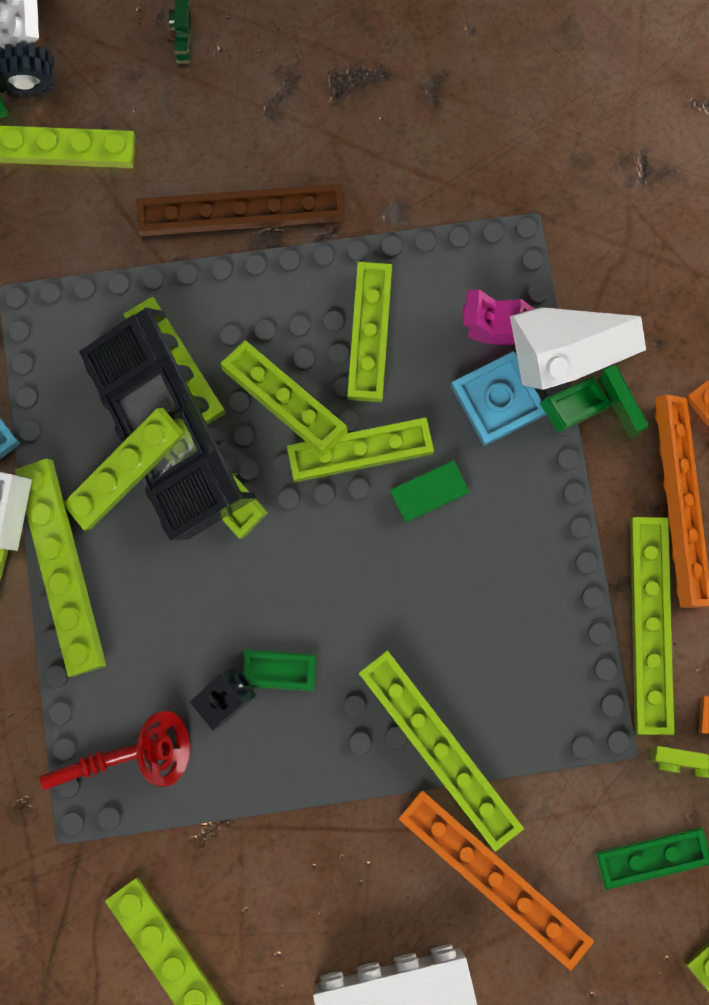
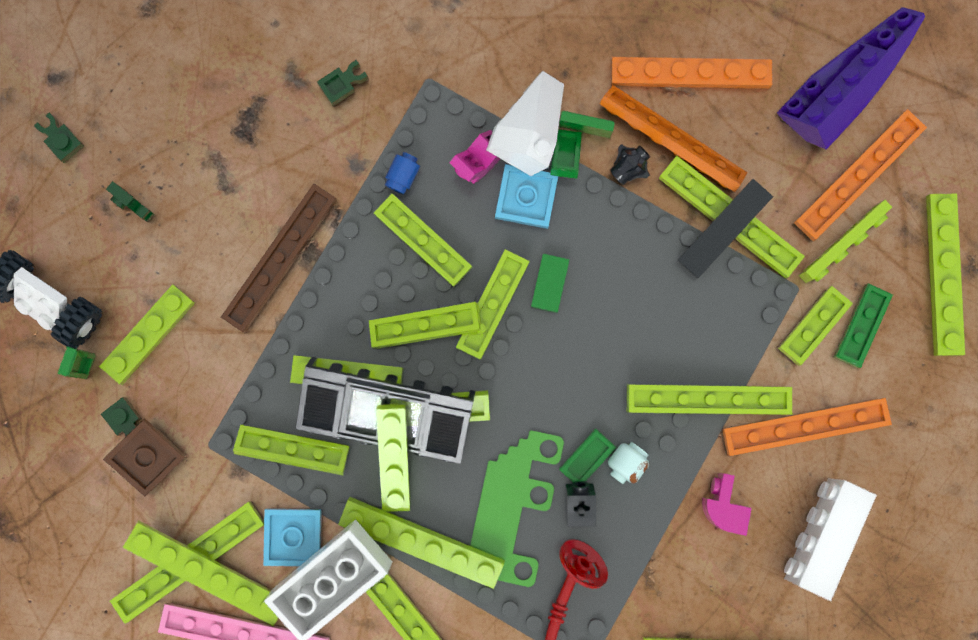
camera: 50 degrees left, 5 degrees up
none -> lime plate [233,425,350,475]
none -> dark green plate [317,60,369,106]
none -> blue brick [385,152,420,195]
none -> bright green piece [470,430,564,587]
none -> light aqua head [608,442,649,484]
none -> black rock [610,144,650,185]
none -> black tile [678,179,774,278]
none -> dark pink brick [702,473,752,536]
none -> lime plate [778,286,853,366]

